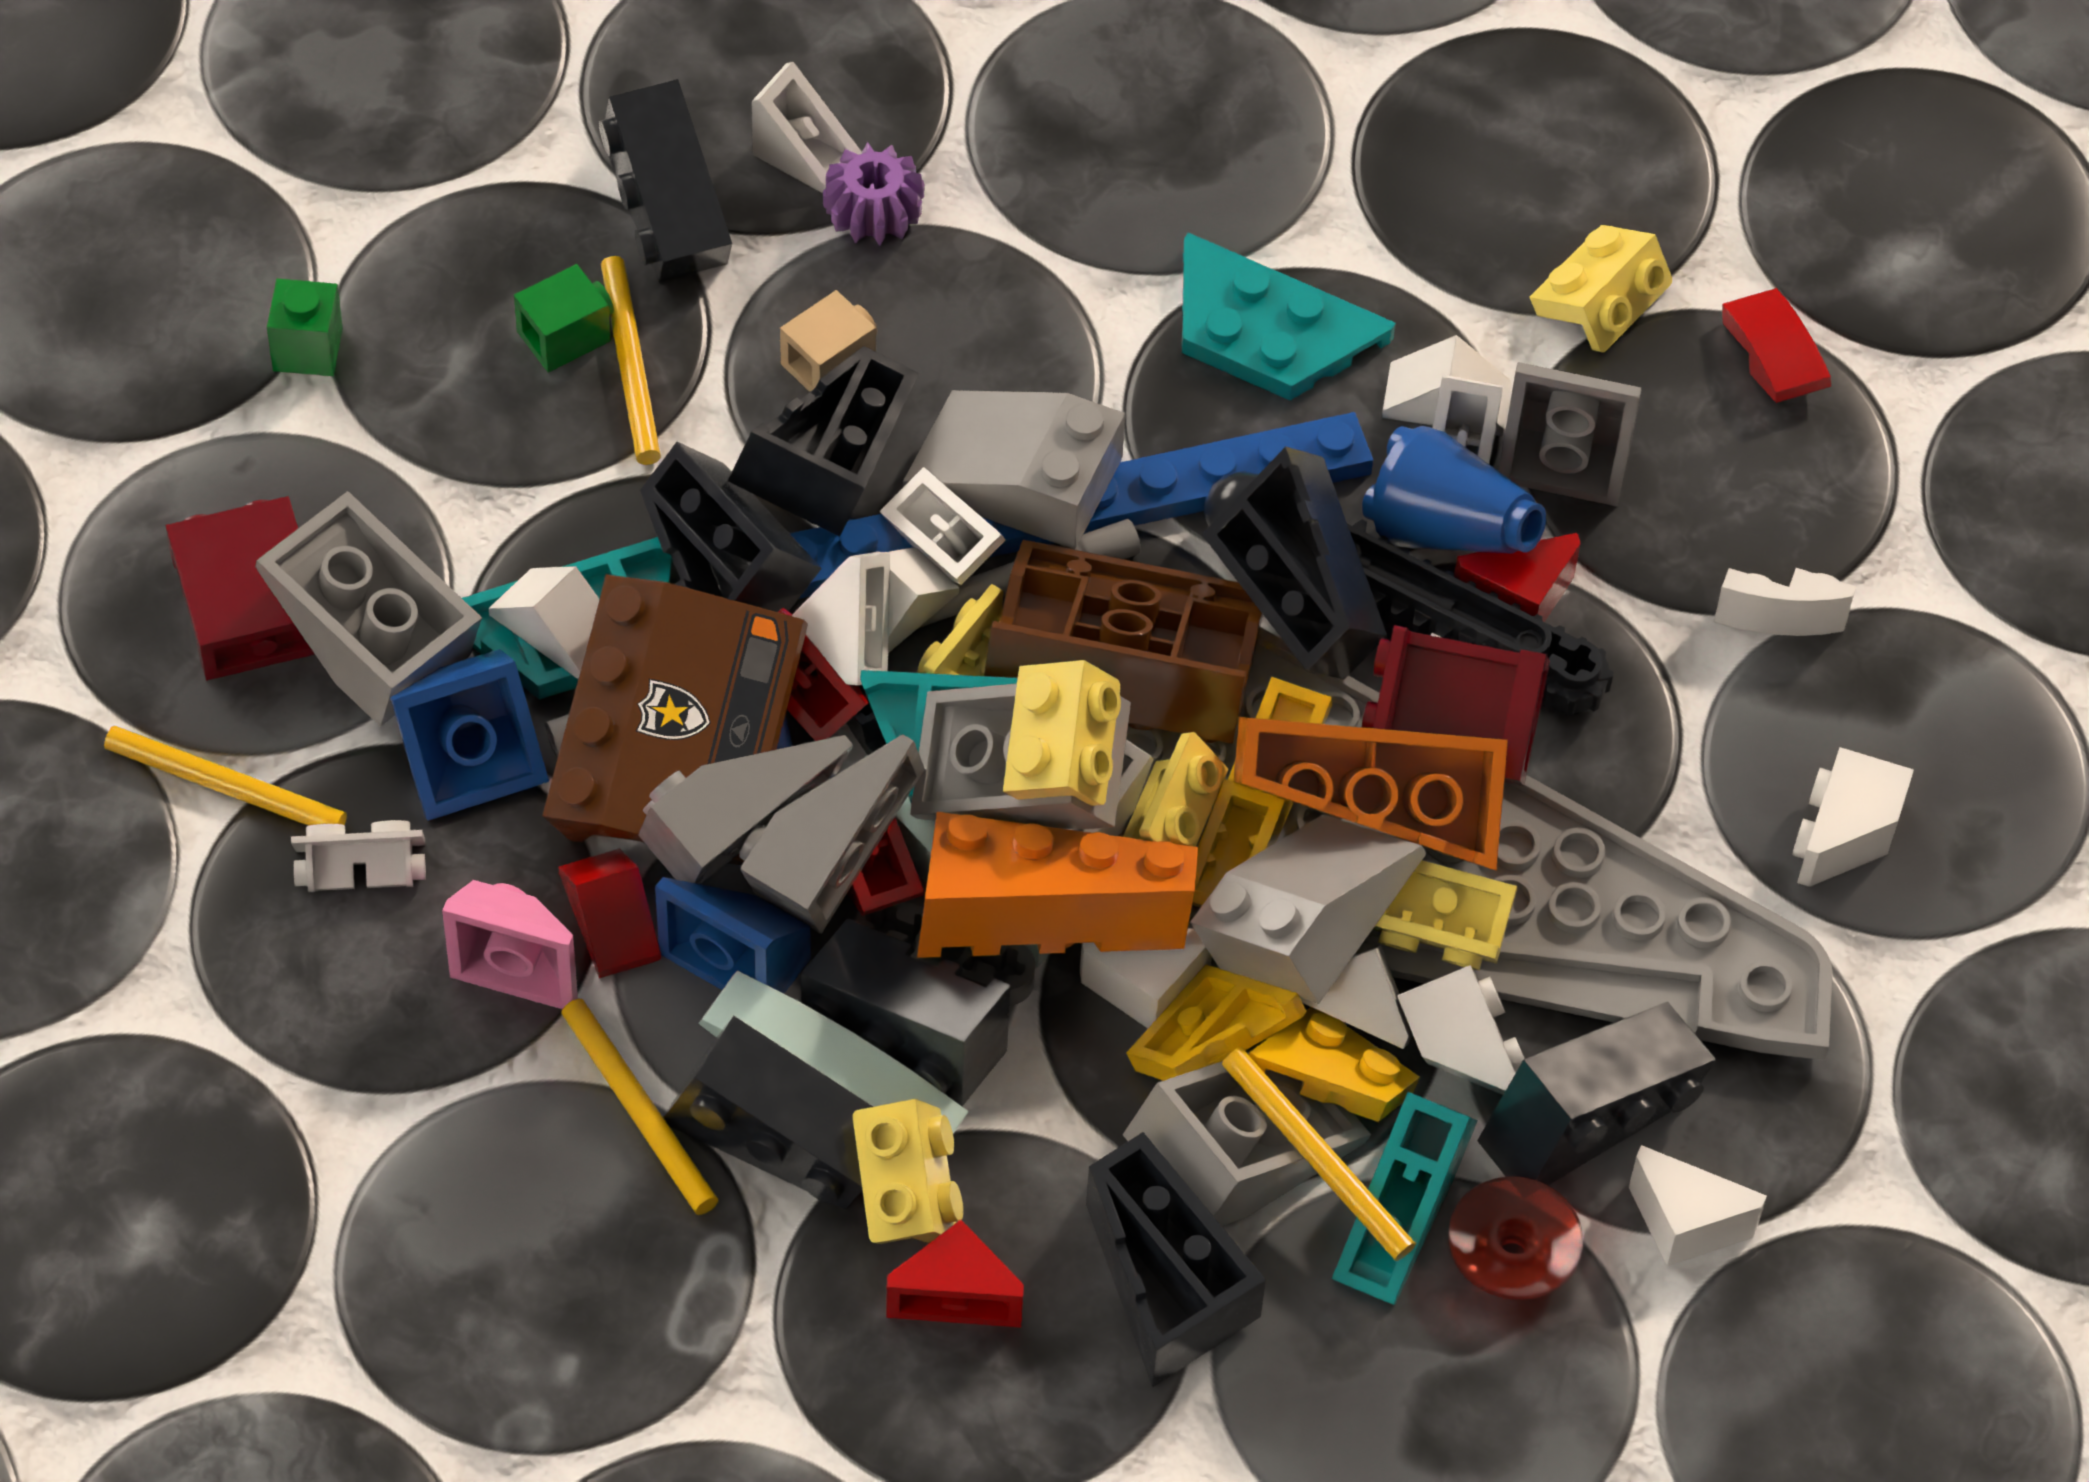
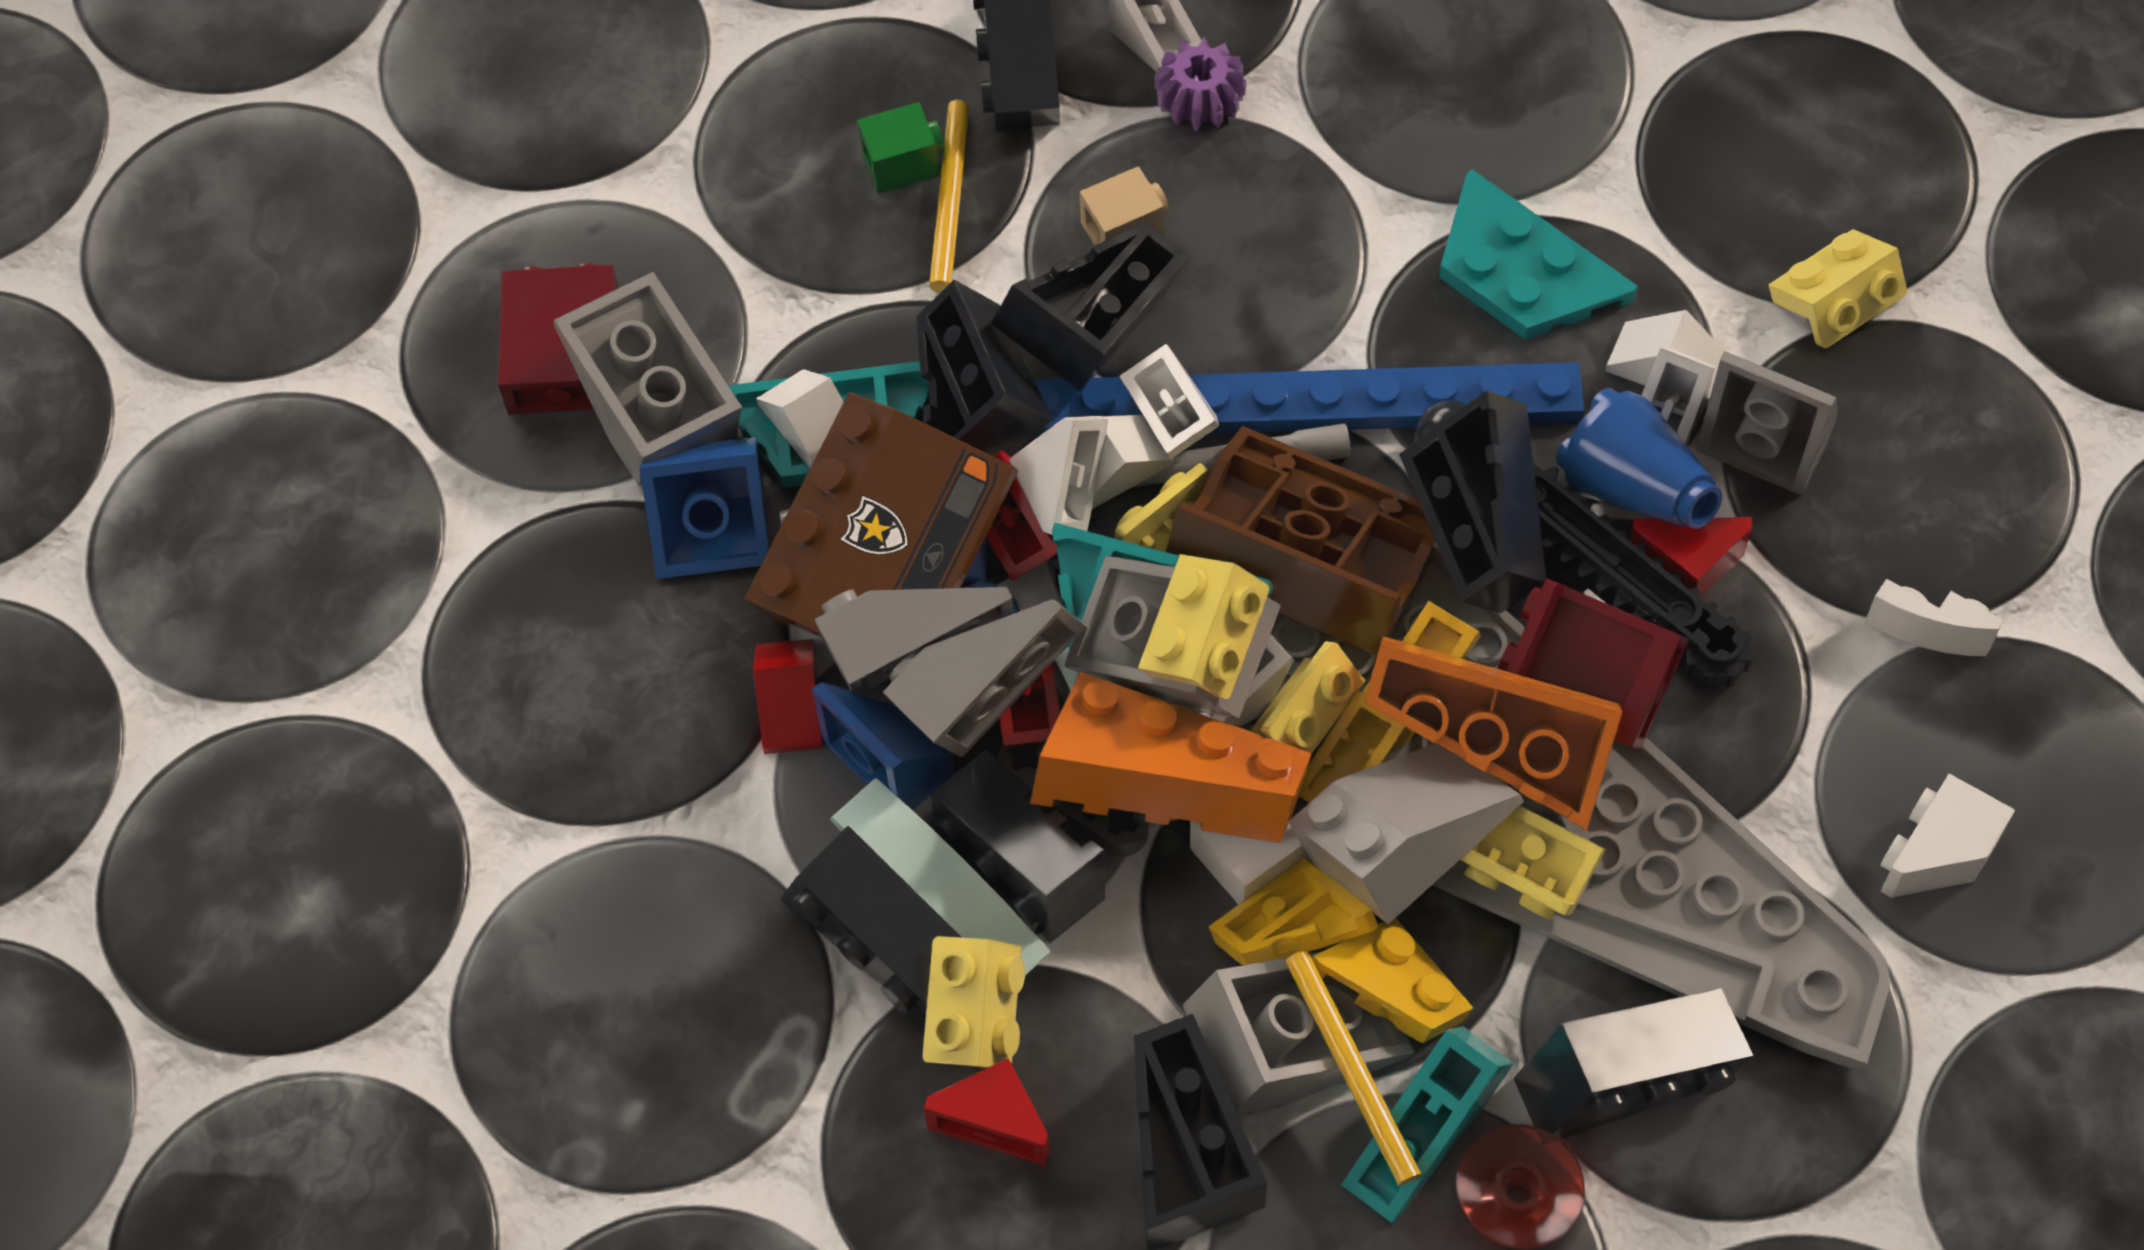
camera: 20 degrees right, 5 degrees up
yellow bar [104,725,347,826] -> none
green brick [267,278,343,377] -> none
white hinge [291,820,426,892] -> none
bright pink slope [442,880,578,1009] -> none
yellow bar [561,998,718,1215] -> none
light grey slope [903,390,1125,550] -> none
white slope [1300,946,1413,1049] -> none
white slope [1397,965,1525,1095] -> none
white slope [1629,1145,1767,1266] -> none
red slope [1722,288,1831,403] -> none

